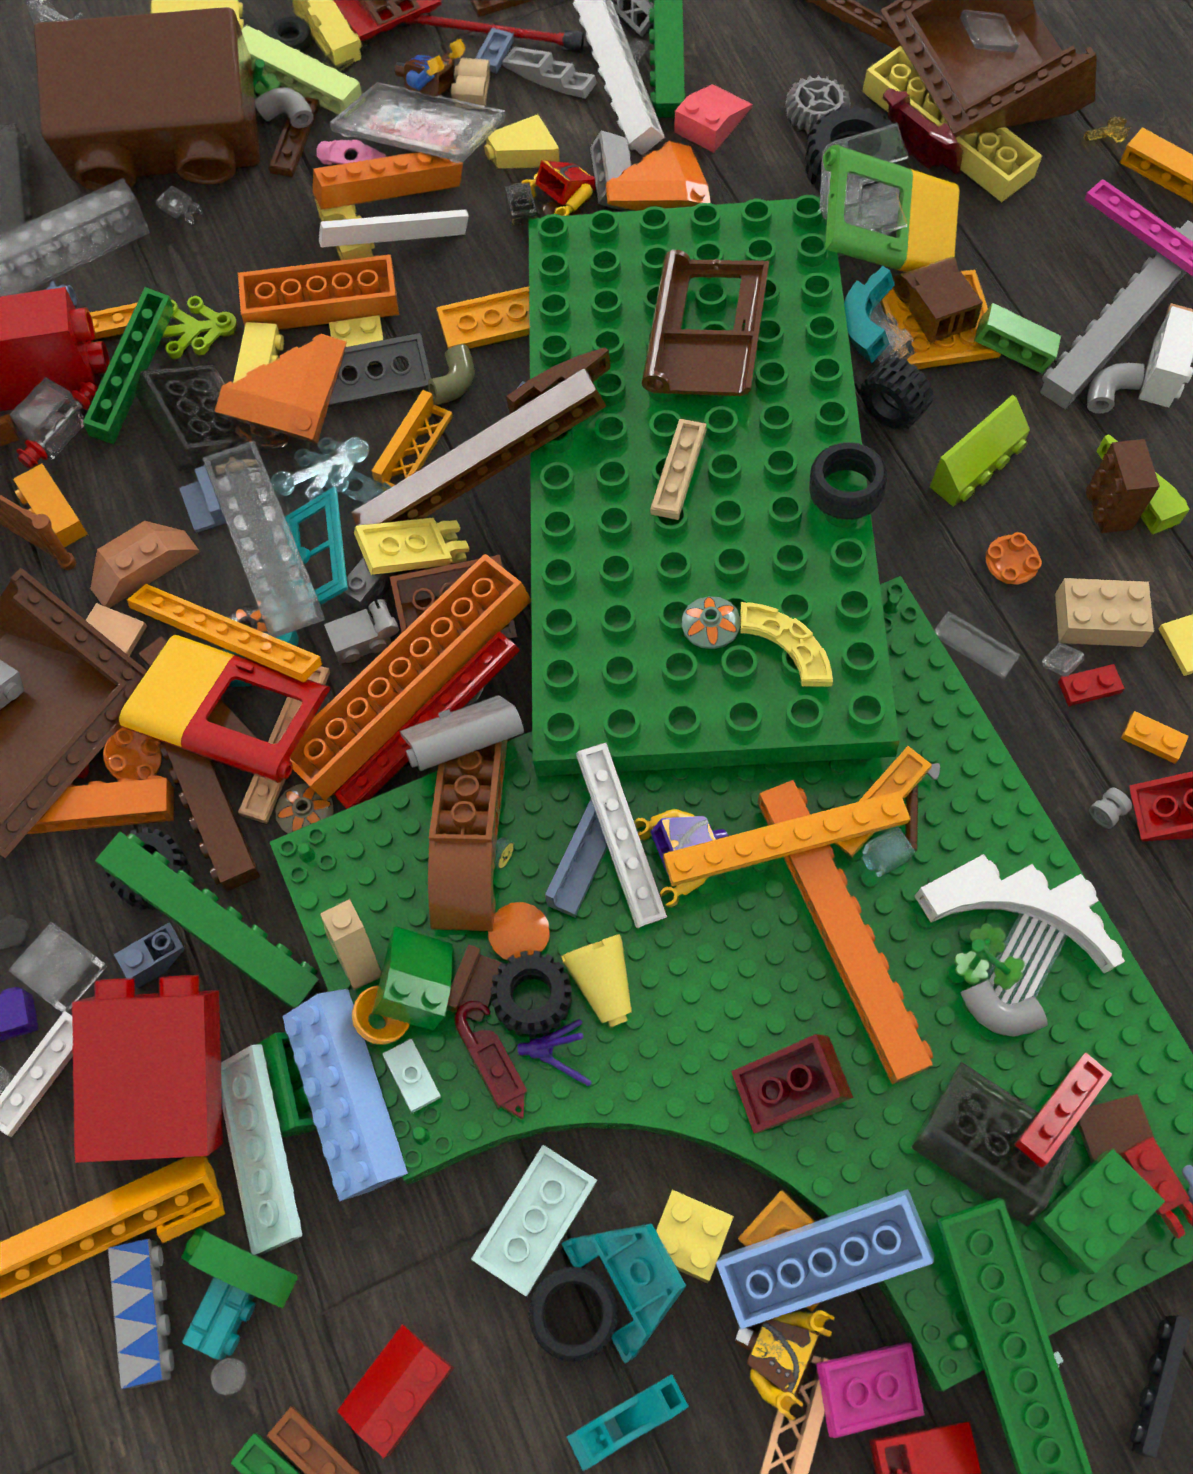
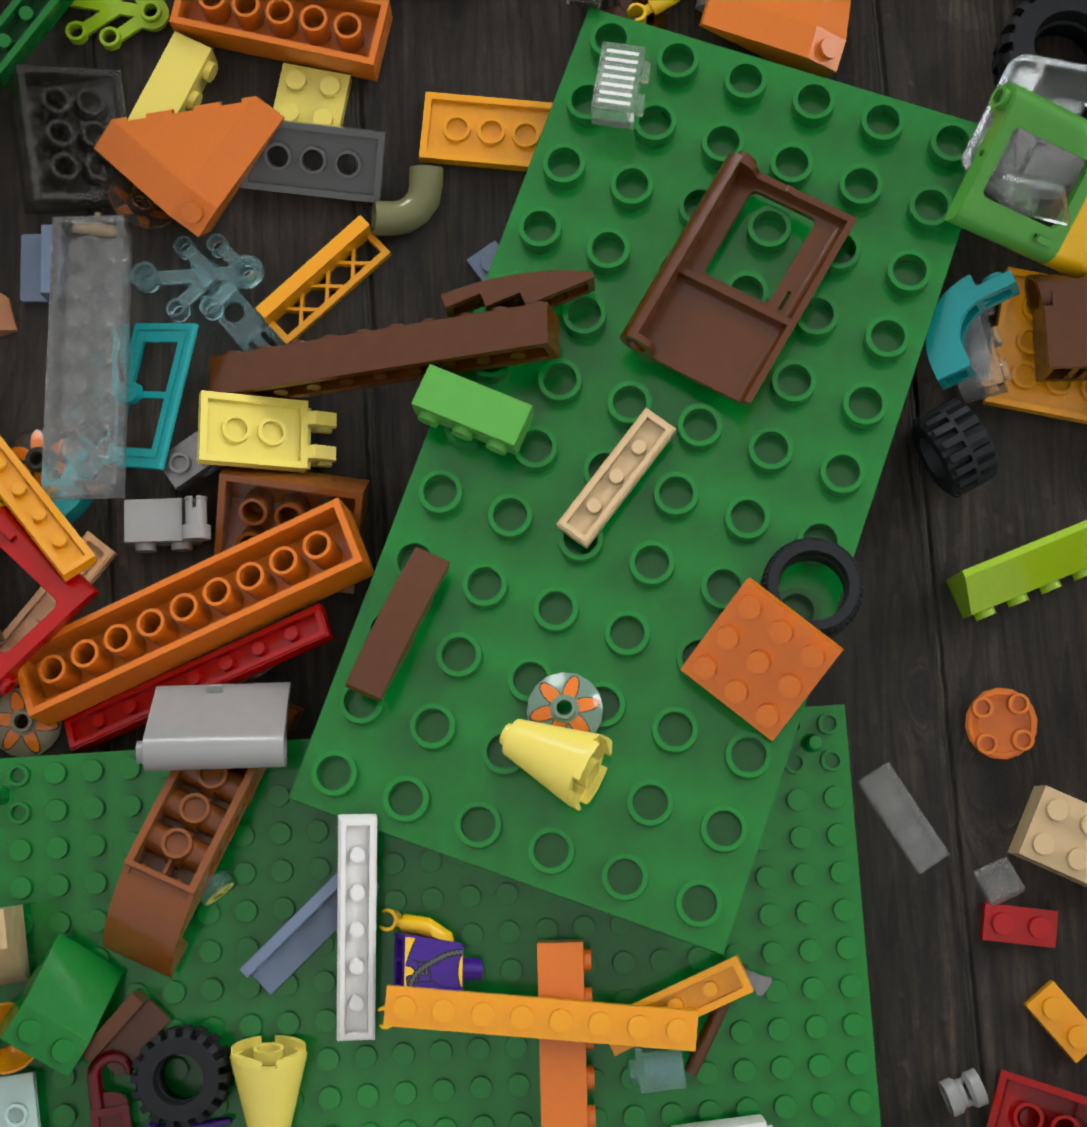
camera: 20 degrees right, 15 degrees up
orange dish [488,902,550,960] -> none
light yellow tile [741,602,833,687] -> none
none -> reddish brown slope [345,547,450,702]
none -> bright green brick [411,364,534,456]
none -> light yellow cone [499,719,612,811]
none -> clear brick [591,41,652,129]
none -> orange plate [680,577,844,742]

